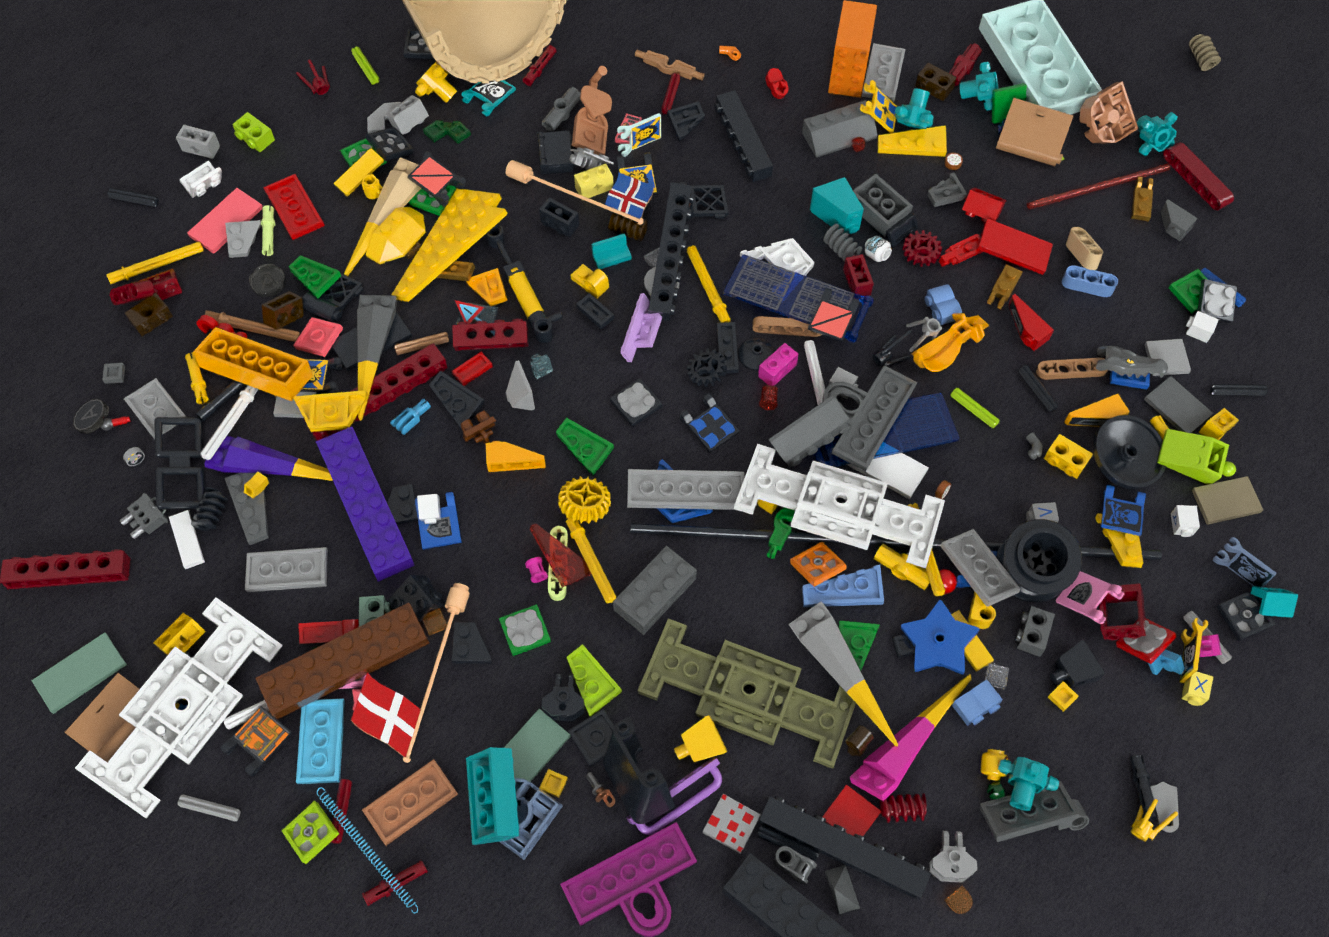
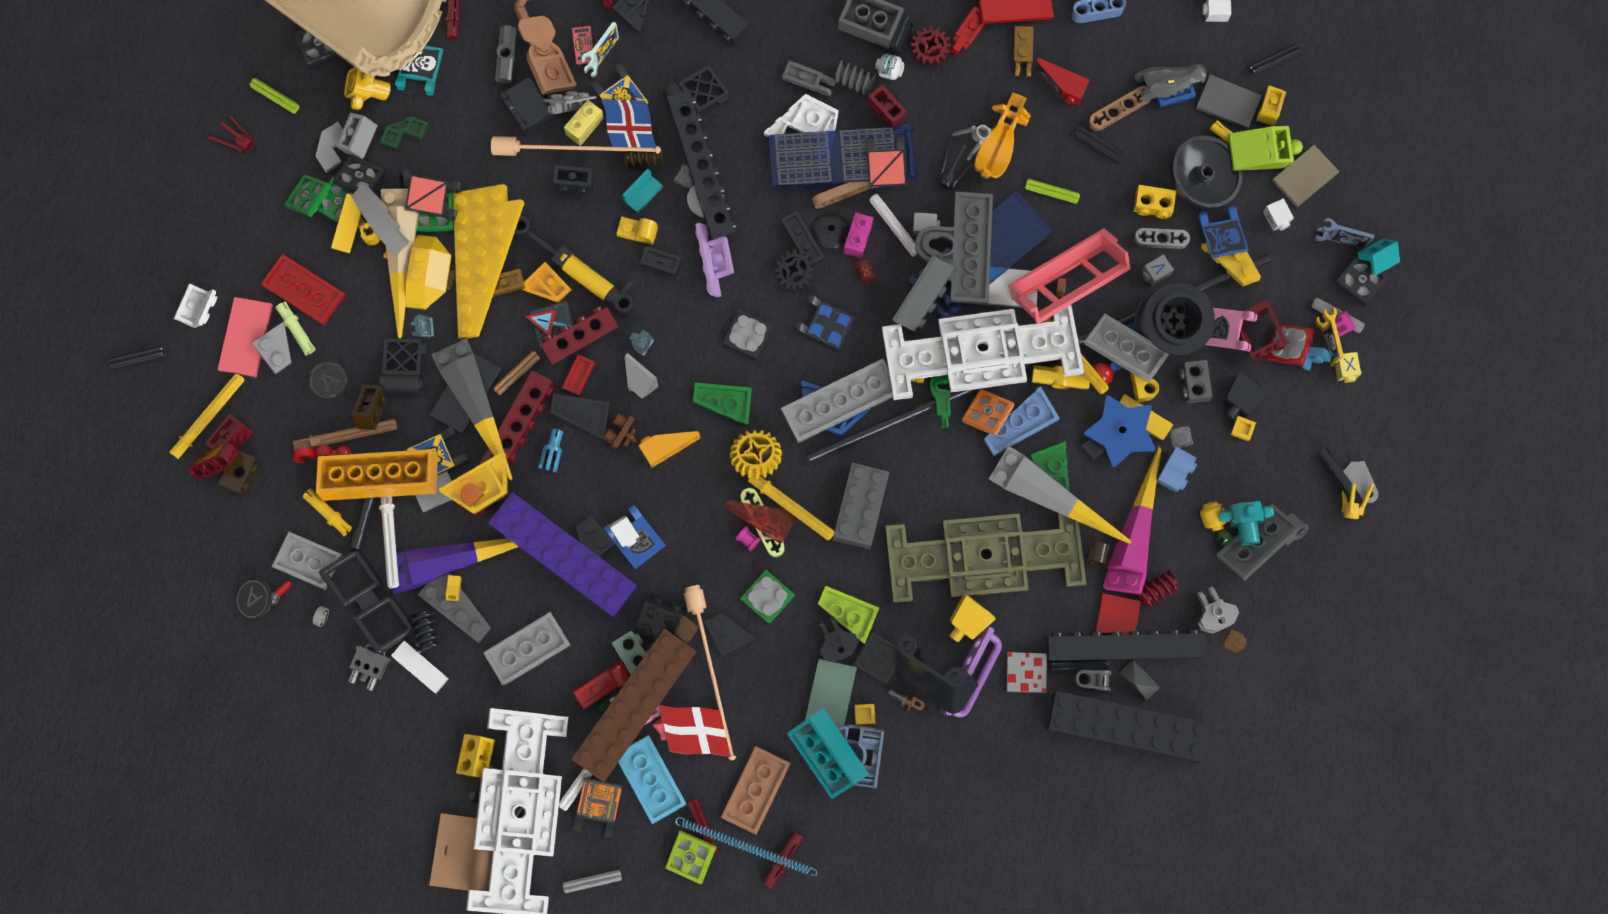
camera: 30 degrees left, 15 degrees up
dark red brick [0,549,130,589] -> none
sand green tile [31,633,127,714] -> none
dark grey plate [102,363,125,384] -> none
light grey brick [176,125,220,159] -> none
lime brick [232,112,275,152] -> none
green wing [289,255,341,299] -> none
coral tile [293,317,343,357] -> none
magenta plate [560,822,697,937] -> none
yellow axle [687,245,730,323] -> none
teal slope [810,177,864,234] -> none
medium blue brick [925,284,962,325] -> none
dark grey arm [1026,433,1043,460] -> none
light orange slope [1064,394,1130,427] -> none
light grey tile [1144,339,1191,376] -> none
none -> green piece [284,174,332,217]
none -> light grey slope [352,183,410,256]
none -> clear light blue tile [411,315,434,338]
none -> clear orange tile [460,483,485,507]
none -> dark grey hinge [782,61,836,96]
none -> coral piece [1008,228,1130,325]
none -> light grey beam [1134,228,1190,249]

